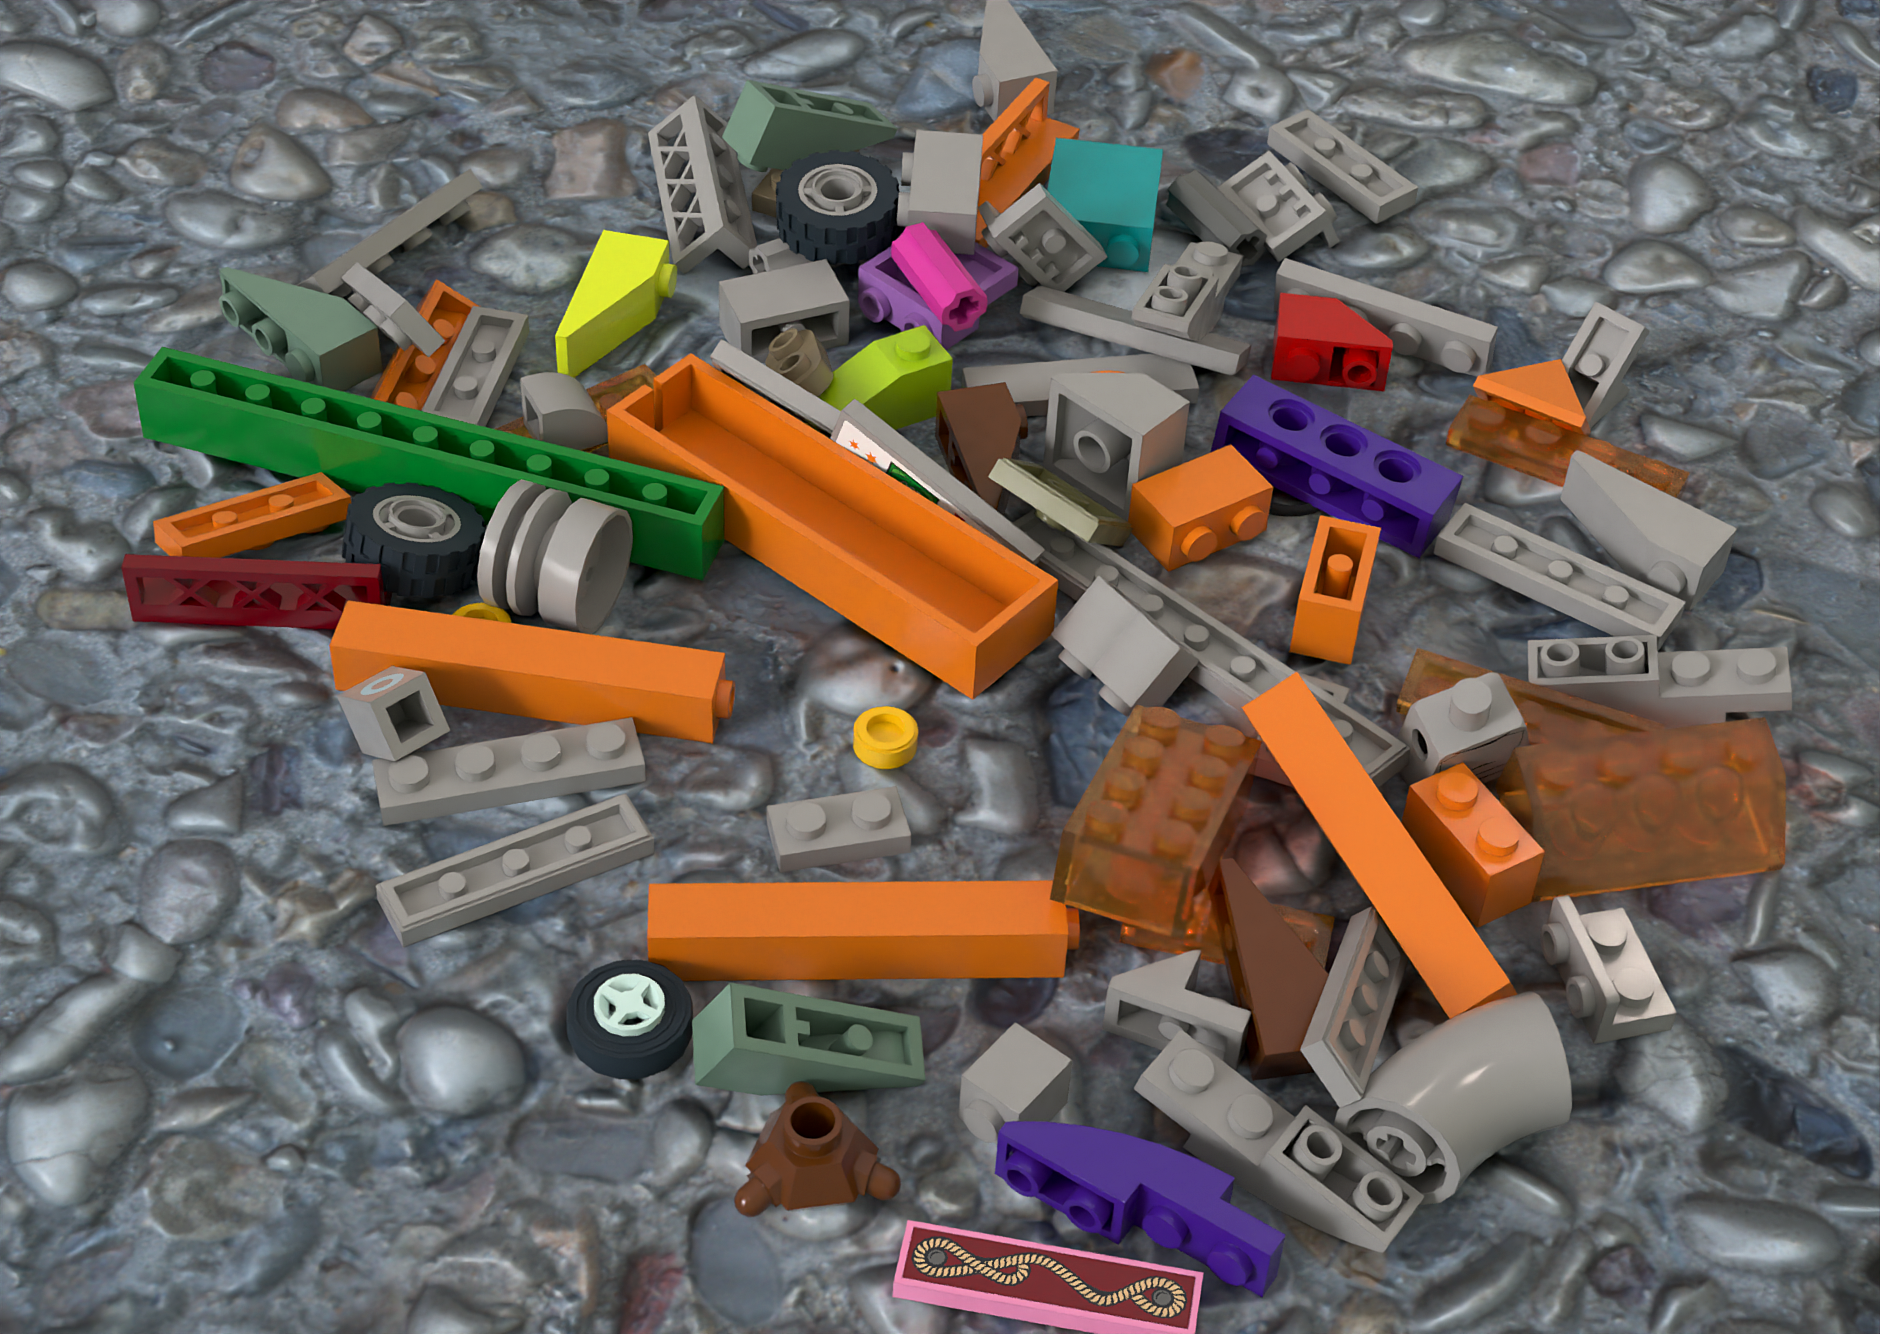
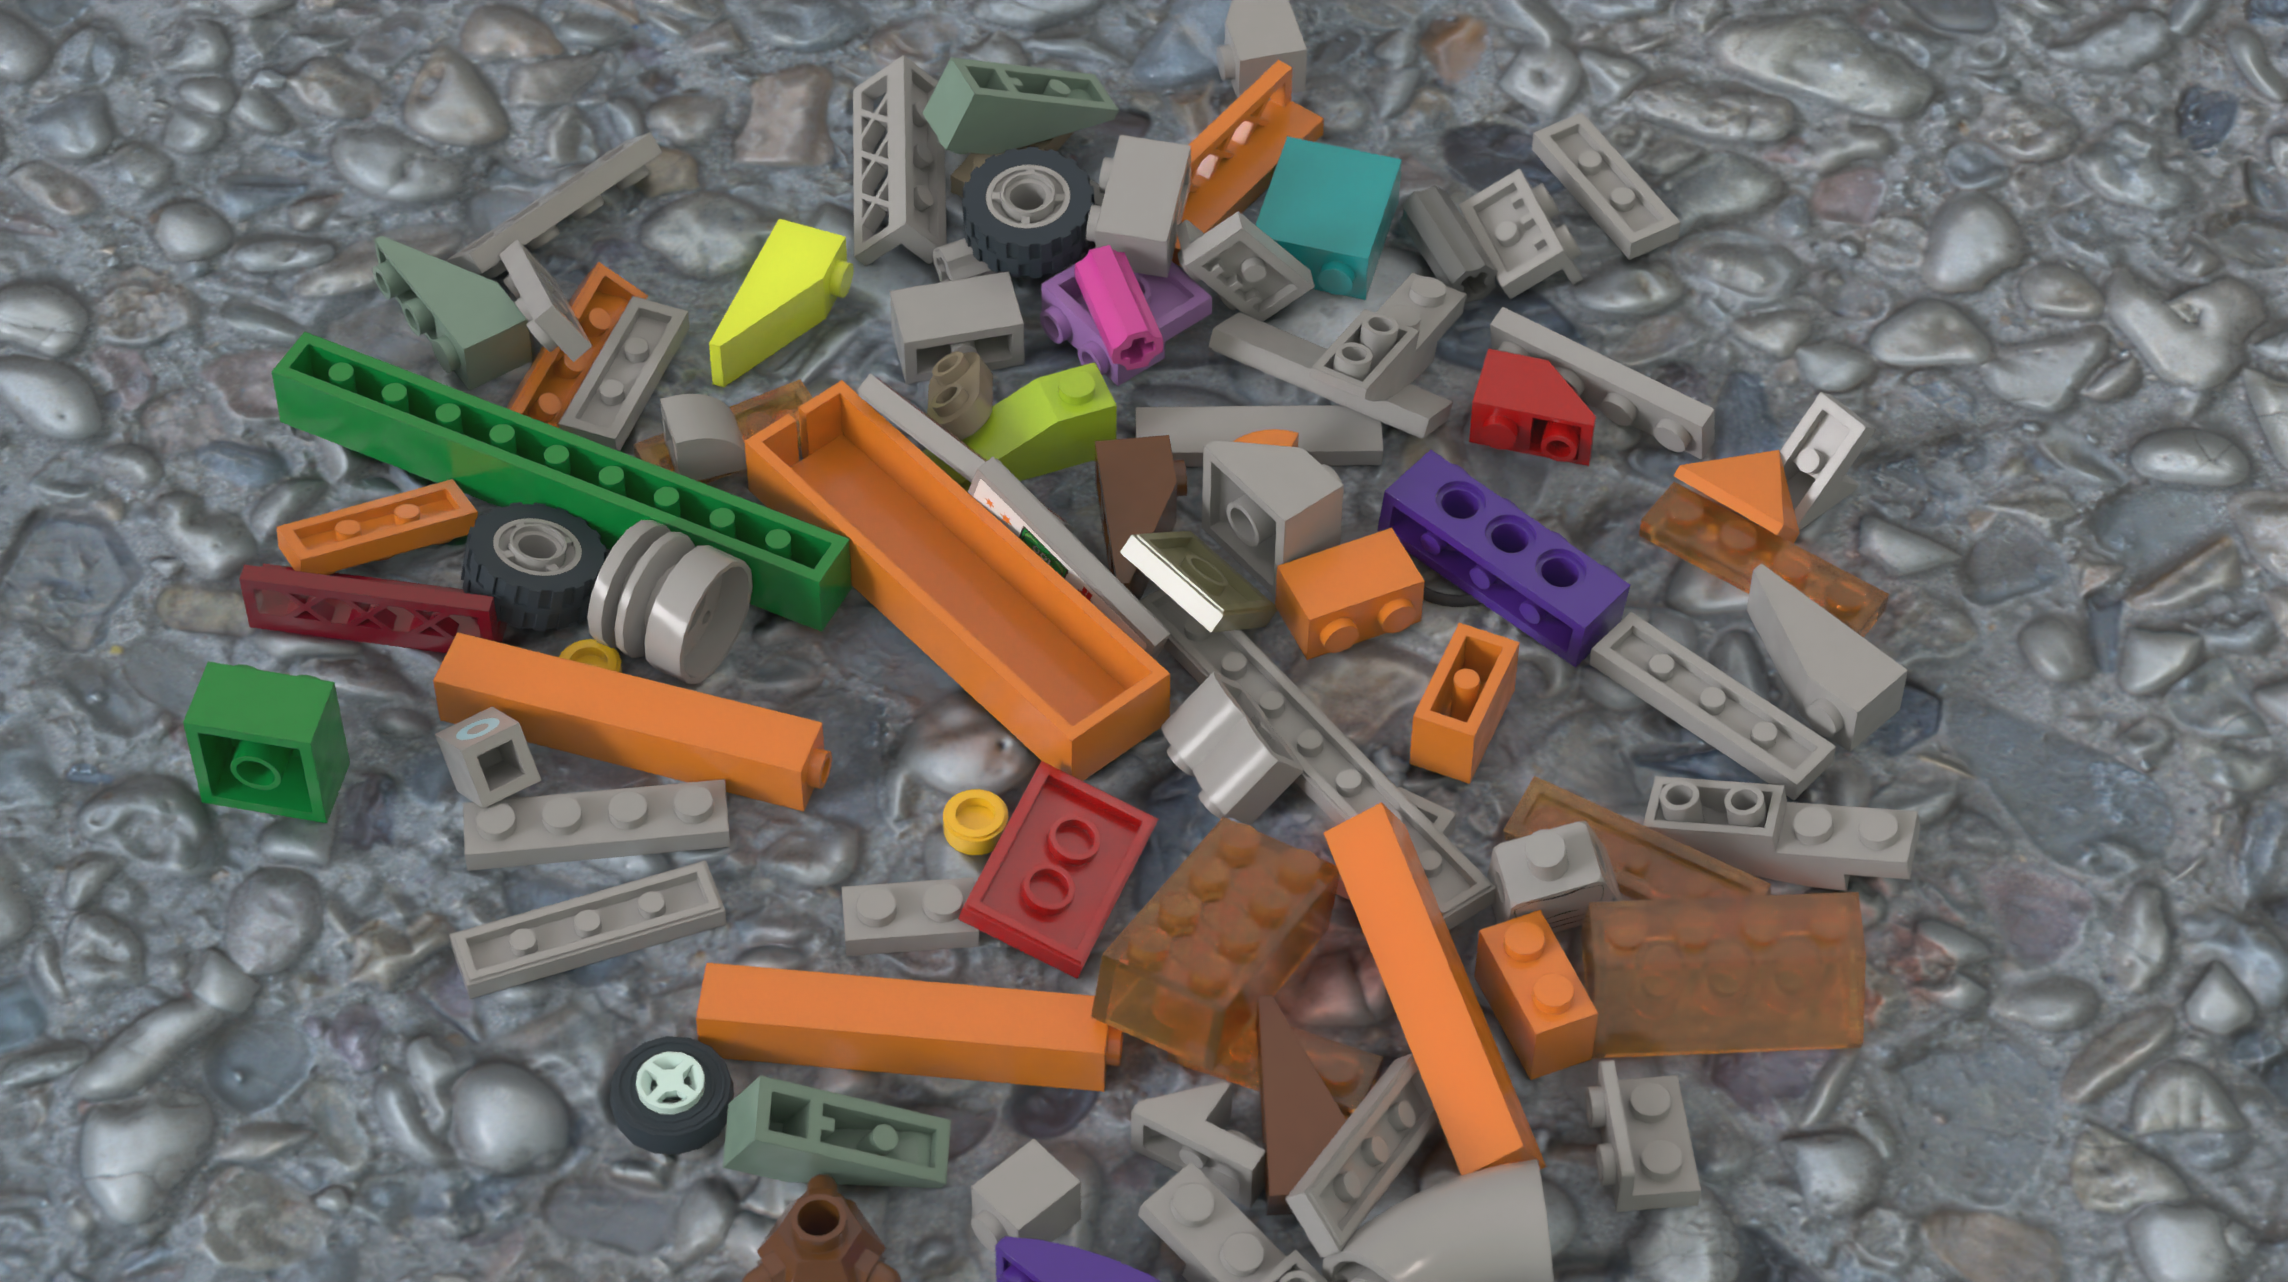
camera: 10 degrees right, 5 degrees up
none -> green brick [183,661,350,823]
none -> red tile [958,760,1159,979]

